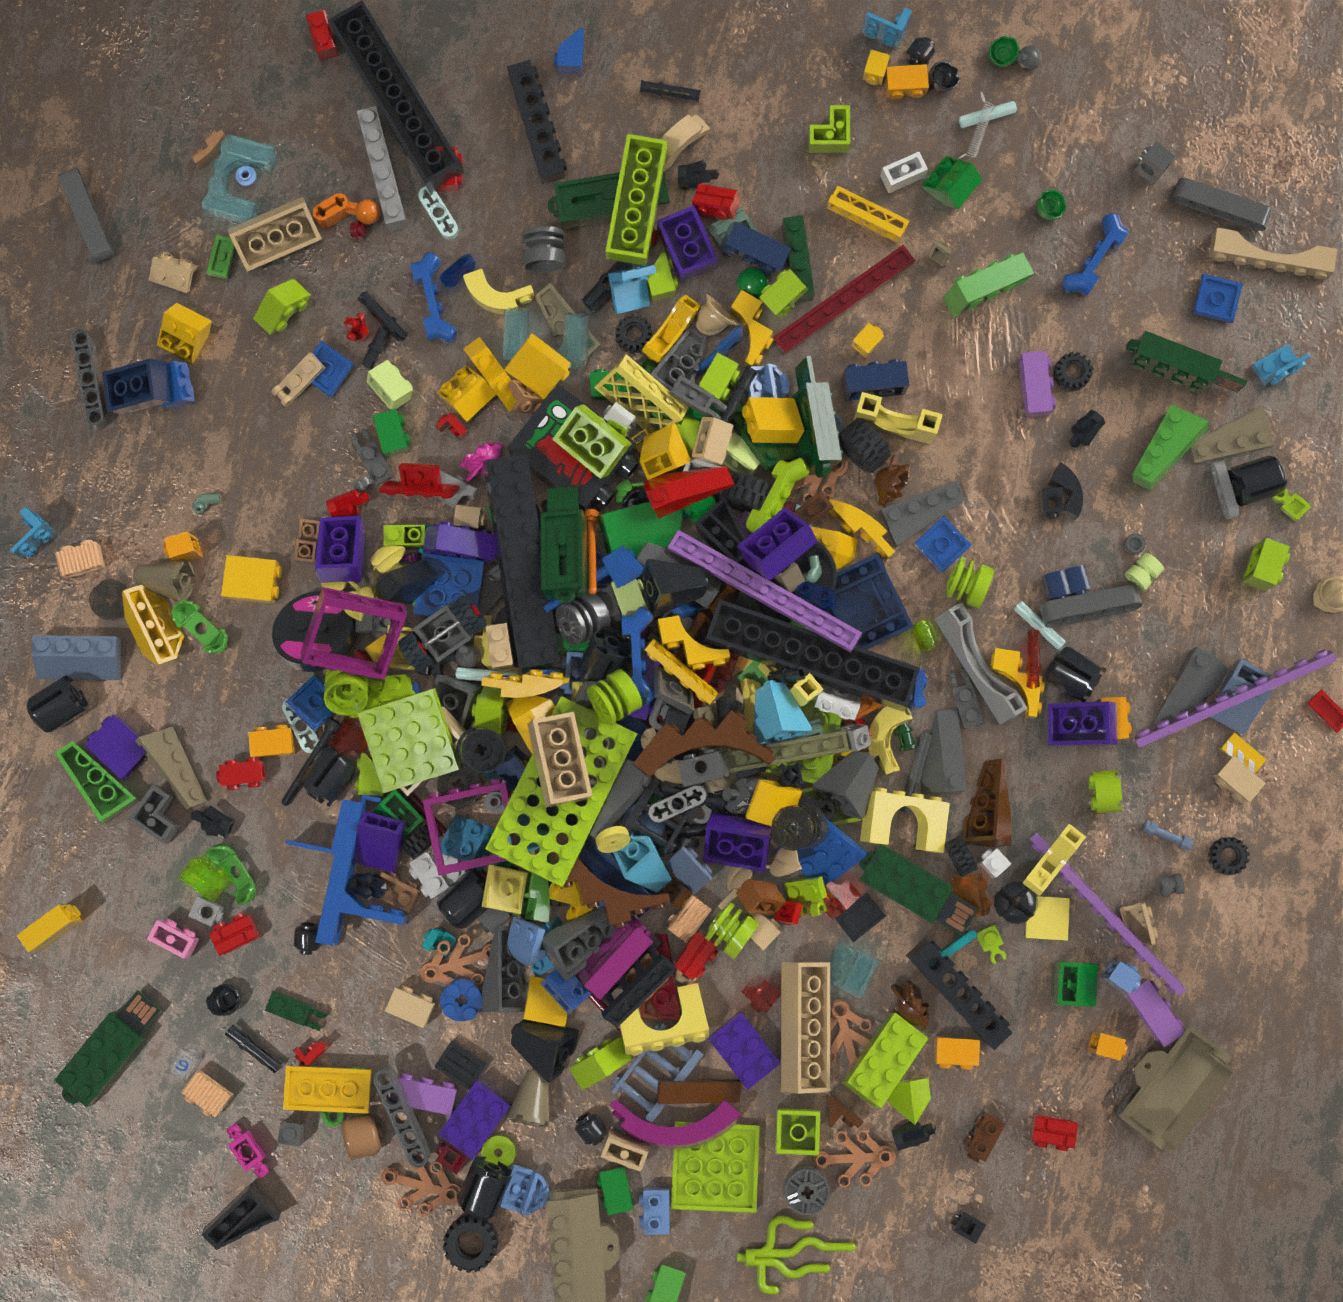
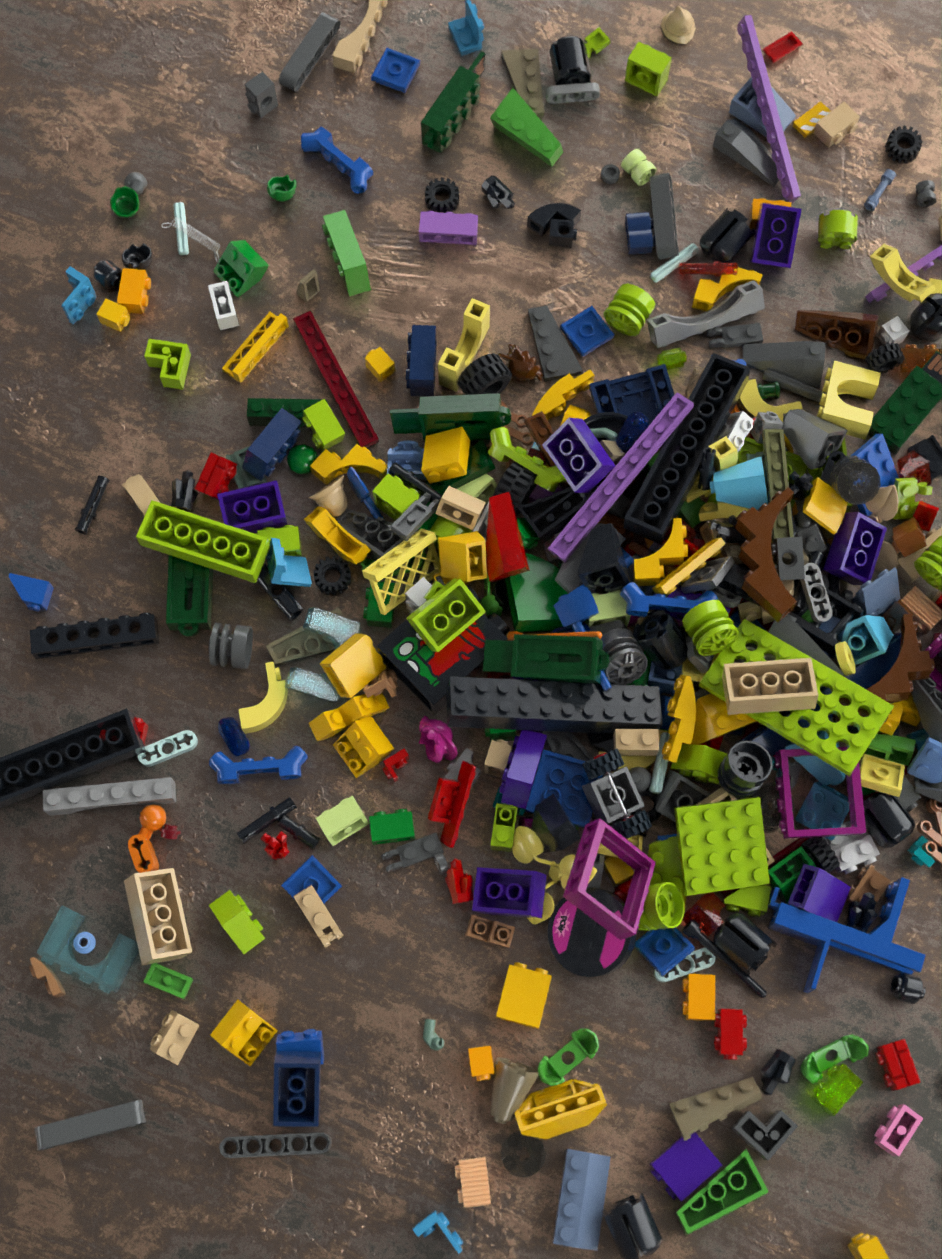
camera: 80 degrees left, 10 degrees down
light grey brick [188,897,224,926] -> none

